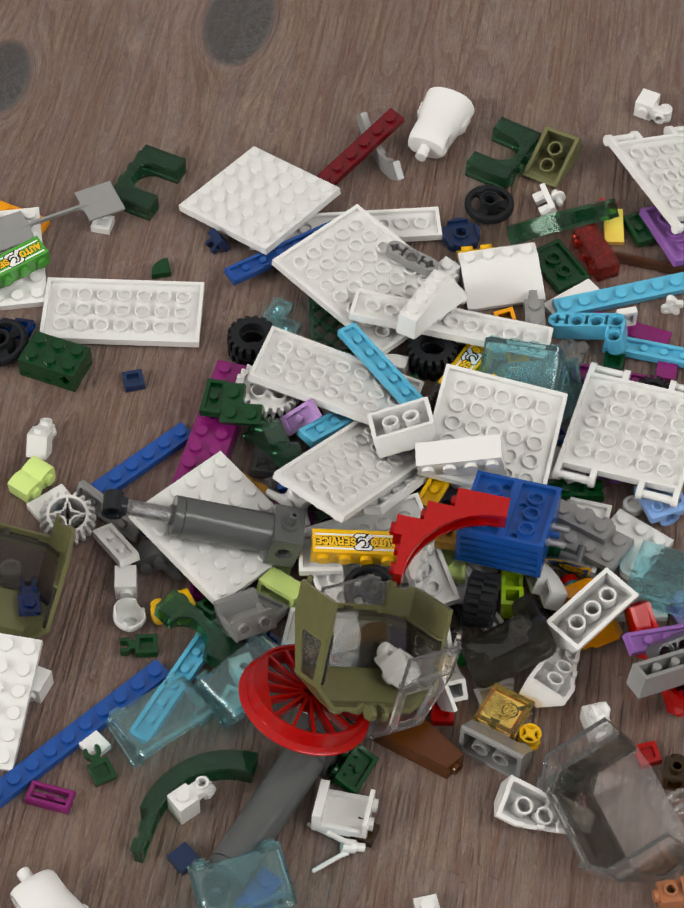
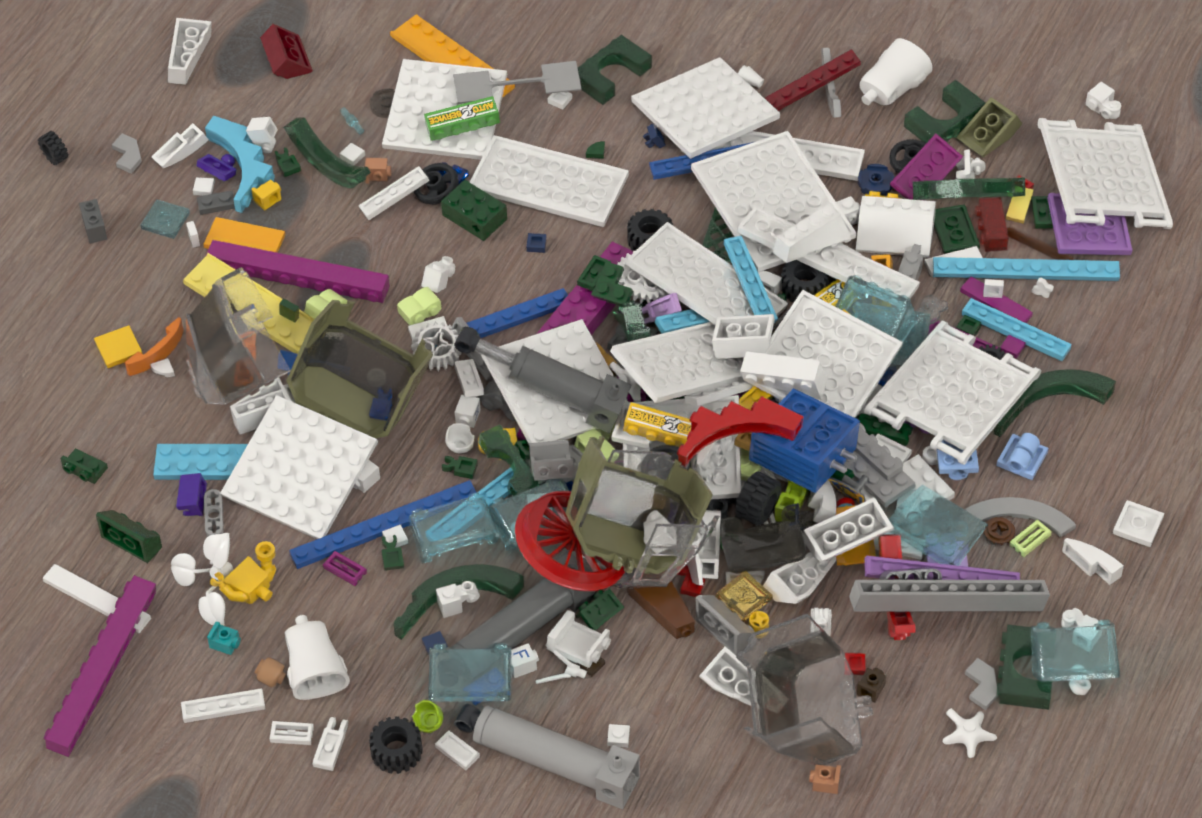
camera: 20 degrees right, 0 degrees up
clear light blue plate [262,297,302,335] -> none
light grey beam [386,241,438,277] -> none
medium azure beam [548,312,628,355] -> none
none -> white brick [506,643,539,678]
none -> white cone [738,65,764,89]
none -> magenta tile [890,134,963,201]

